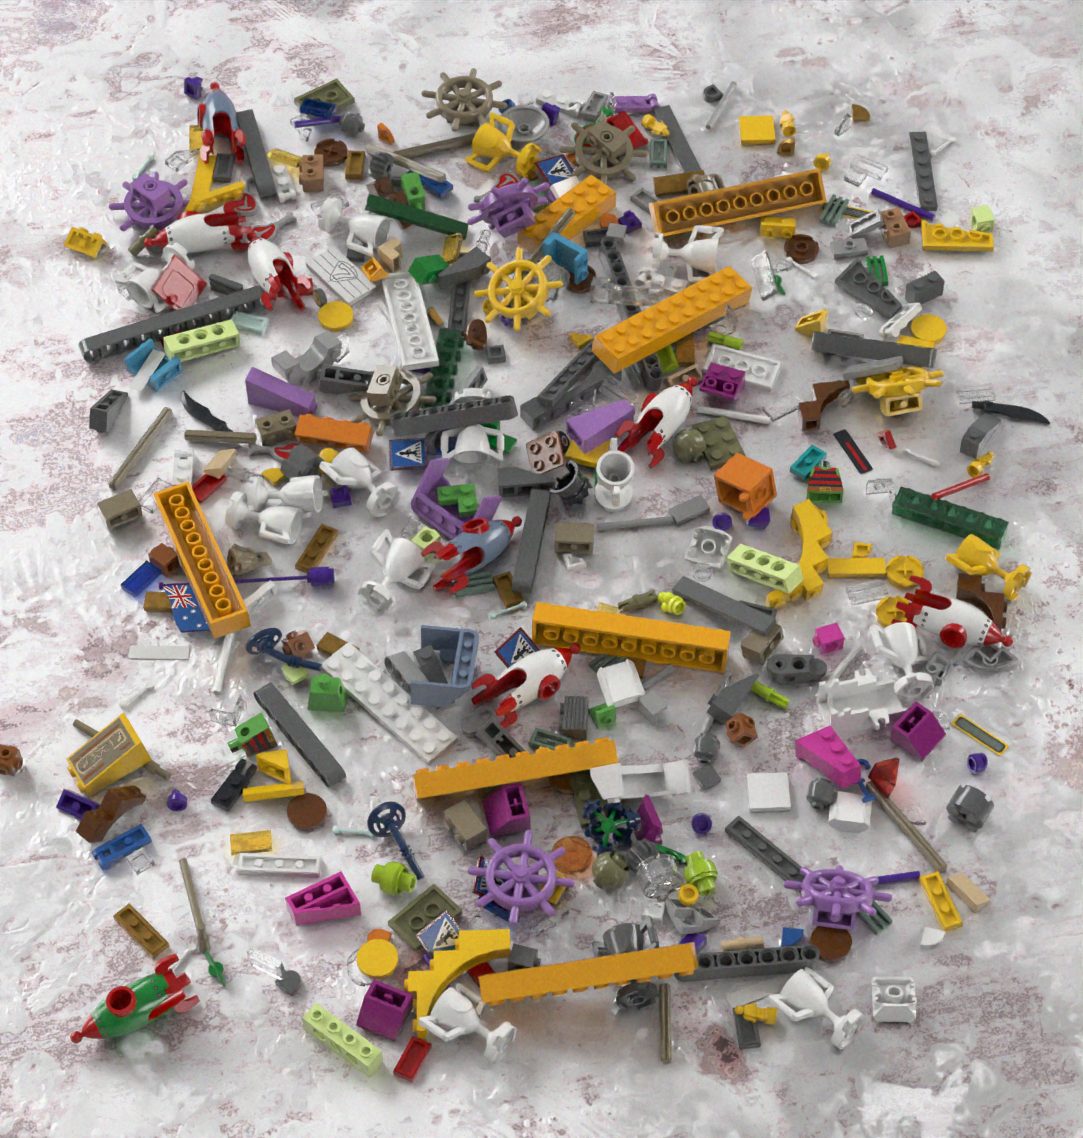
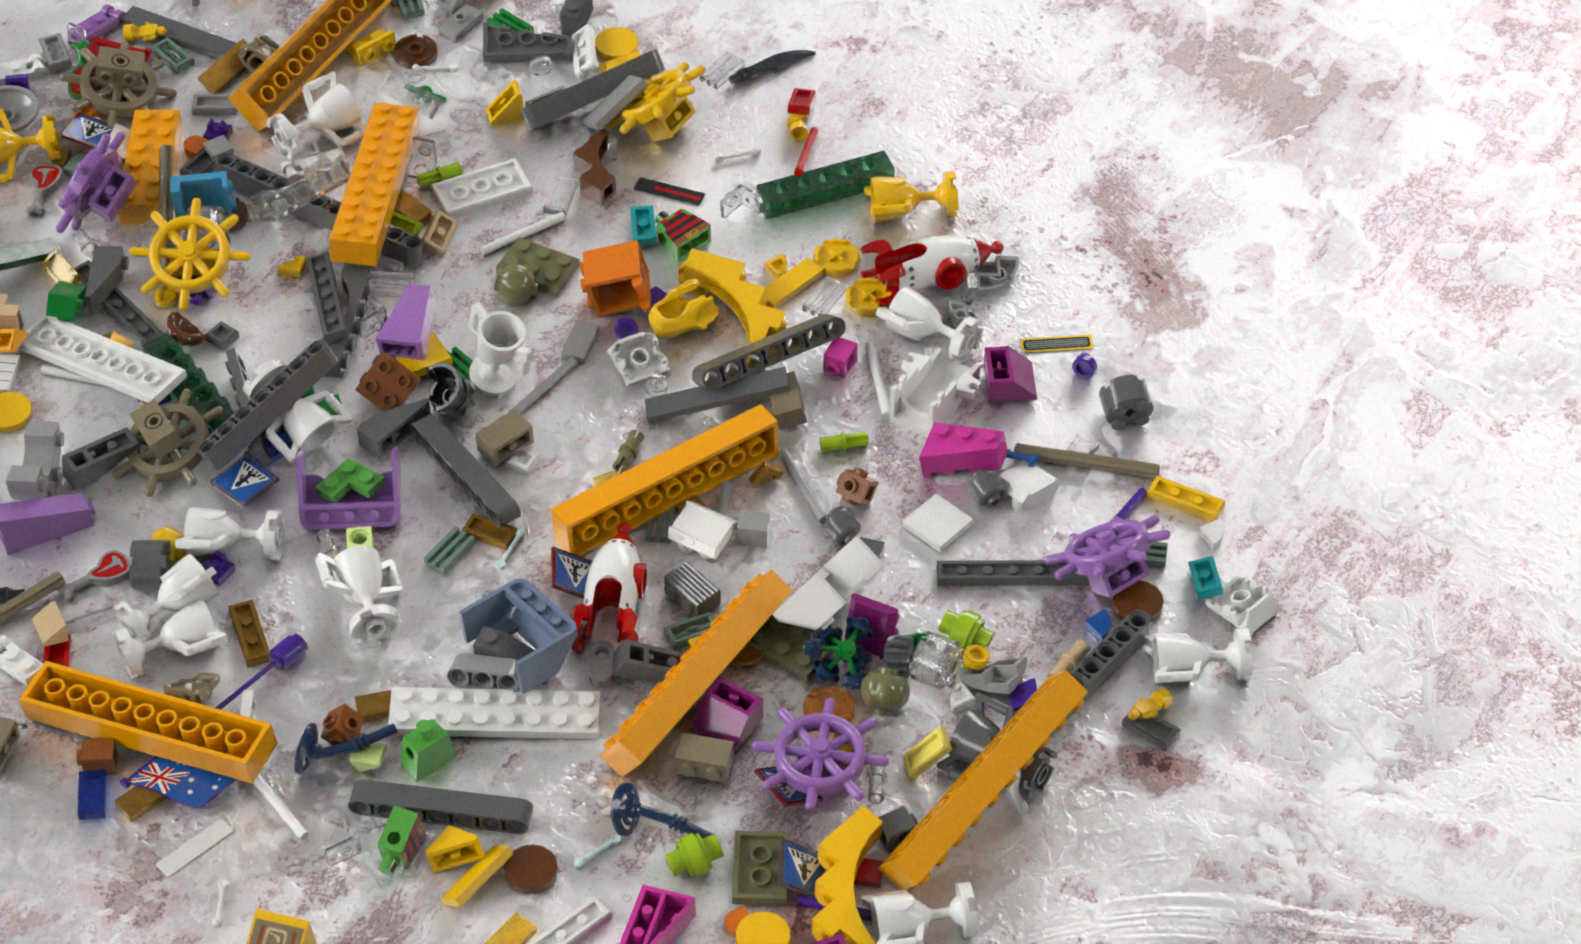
camera: 45 degrees left, 5 degrees down
black hinge [211,759,257,812] -> none
dark tan brick [255,409,297,446] -> none
yellow tile [261,468,286,486] -> none
orange brick [294,414,374,453] -> none
piece [420,516,522,594] -> none
clear blue tile [478,896,521,923] -> none
bright green bracket [588,703,616,729] -> none
piece [615,377,698,469] -> none
neon yellow piece [657,592,686,615] -> none
dark tan axle [659,983,672,1063] -> none
dark purple tile [691,813,712,834] -> none
magenta slope [699,362,746,400] -> none
dark grey slope [706,673,759,725] -> none
white sticker [725,974,787,1009] -> none
yellowish green brick [726,544,803,594] -> none
dark grey piece [767,654,827,684] -> none
clear red slope [868,757,900,799] -> none
red tile [877,430,897,450] -> none
tan slope [946,872,990,913] -> none
reddish brown arch [956,573,1007,631] -> none
dark grey slope [960,413,1001,459] -> none
none -> yellow hair [648,279,719,339]
none -> dark grey beam [692,314,846,390]
none -> pearl gold tile [748,462,784,485]
none -> red tile [787,88,816,115]
none -> light yellow tile [903,726,952,779]
none -> teal plate [1188,556,1224,600]

